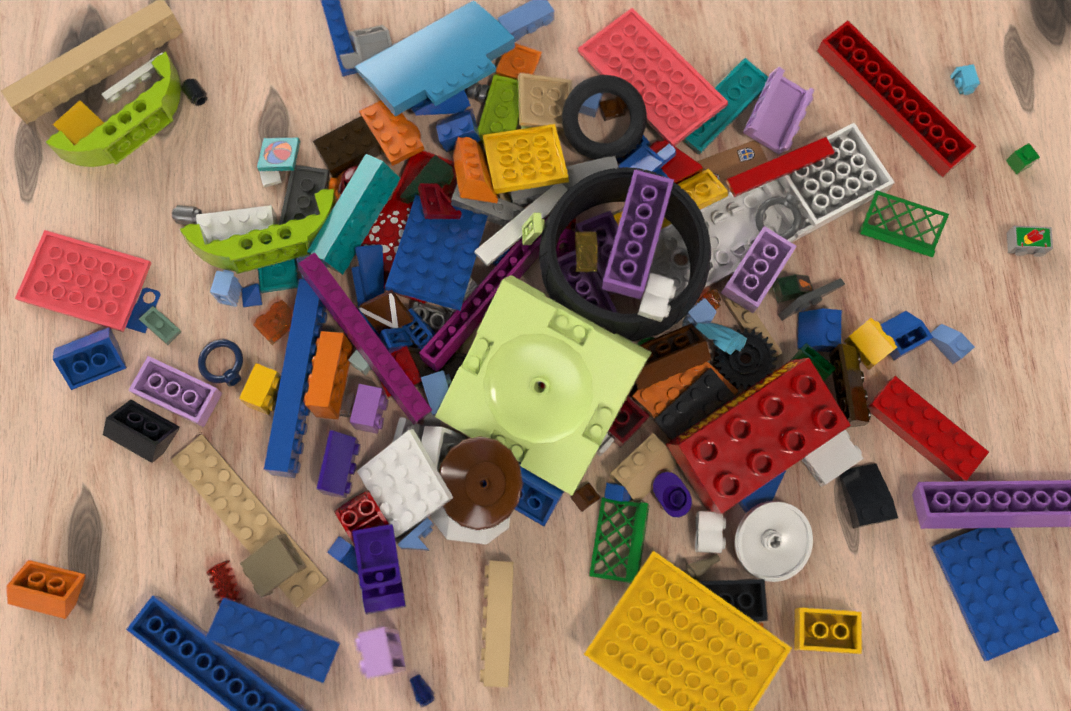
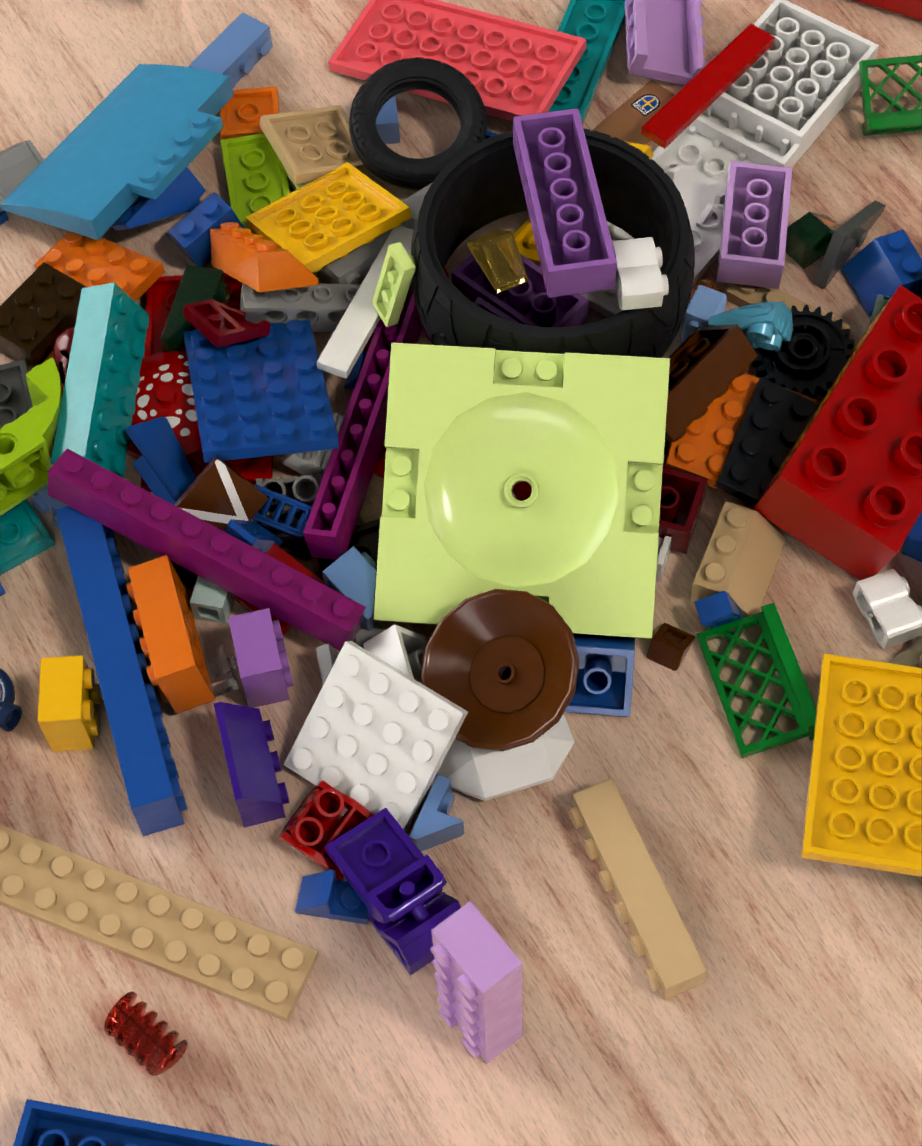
camera: 20 degrees left, 15 degrees down
blue brick [206,597,340,684] -> none
dark tan panel [240,534,307,597] -> none
clear orange brick [253,299,293,346] -> none
clear blue cone [409,674,435,708] -> none
flat silver wheel [467,82,490,103] -> none
reddish brown bracket [599,96,628,121] -> none
dark purple piece [653,472,692,517] -> none
dark grey piece [755,193,801,240] -> none

